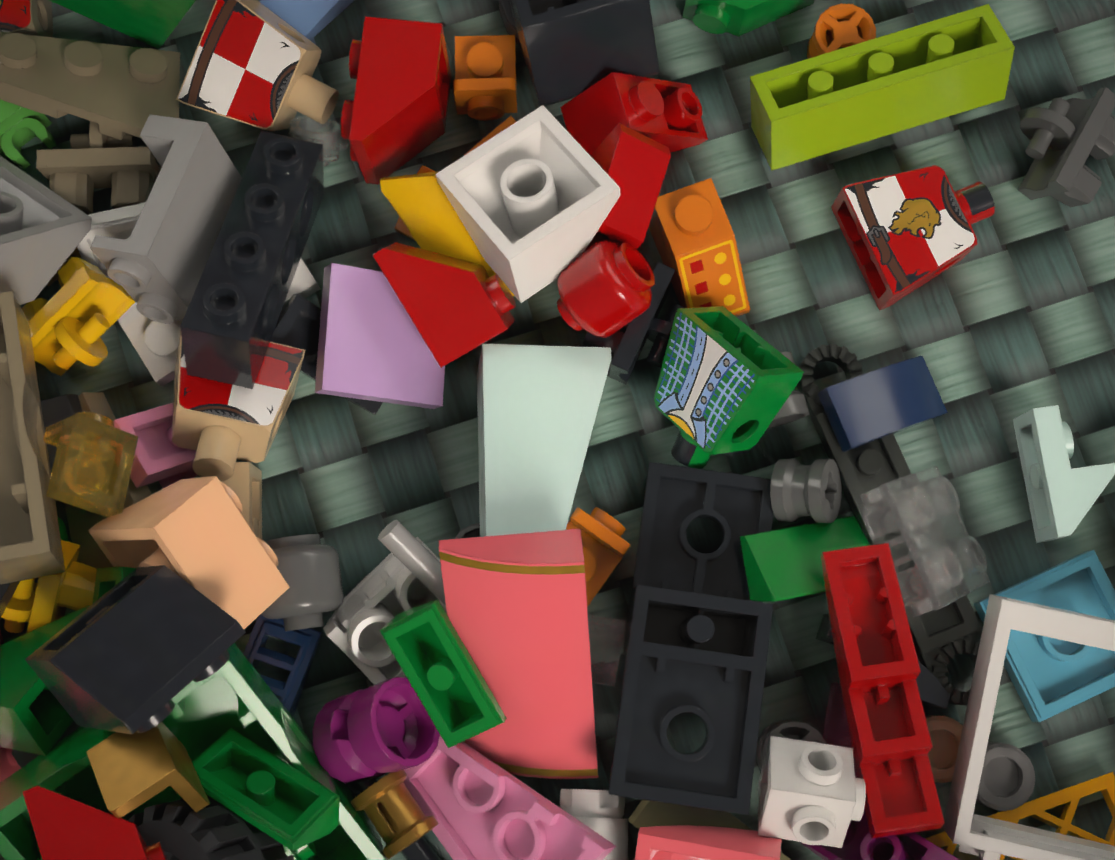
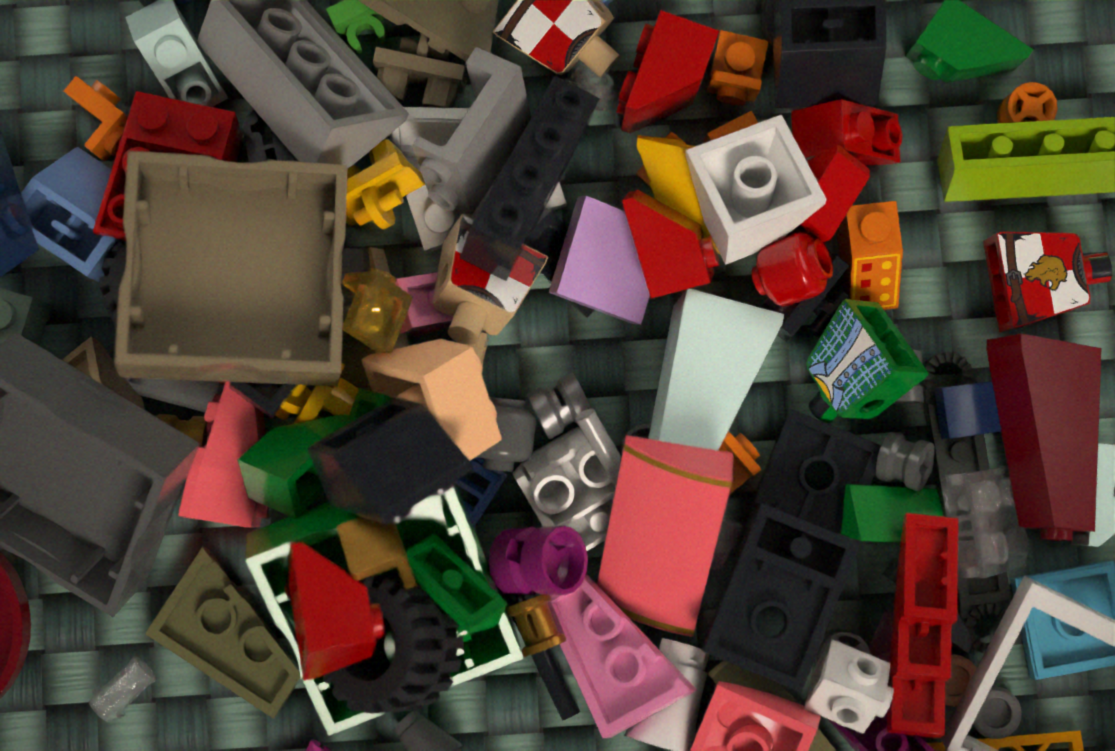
camera: 10 degrees right, 5 degrees up
green slope [379,599,507,748] -> none
none -> flat silver wheel [527,372,591,439]
none -> dark red slope [986,333,1102,541]

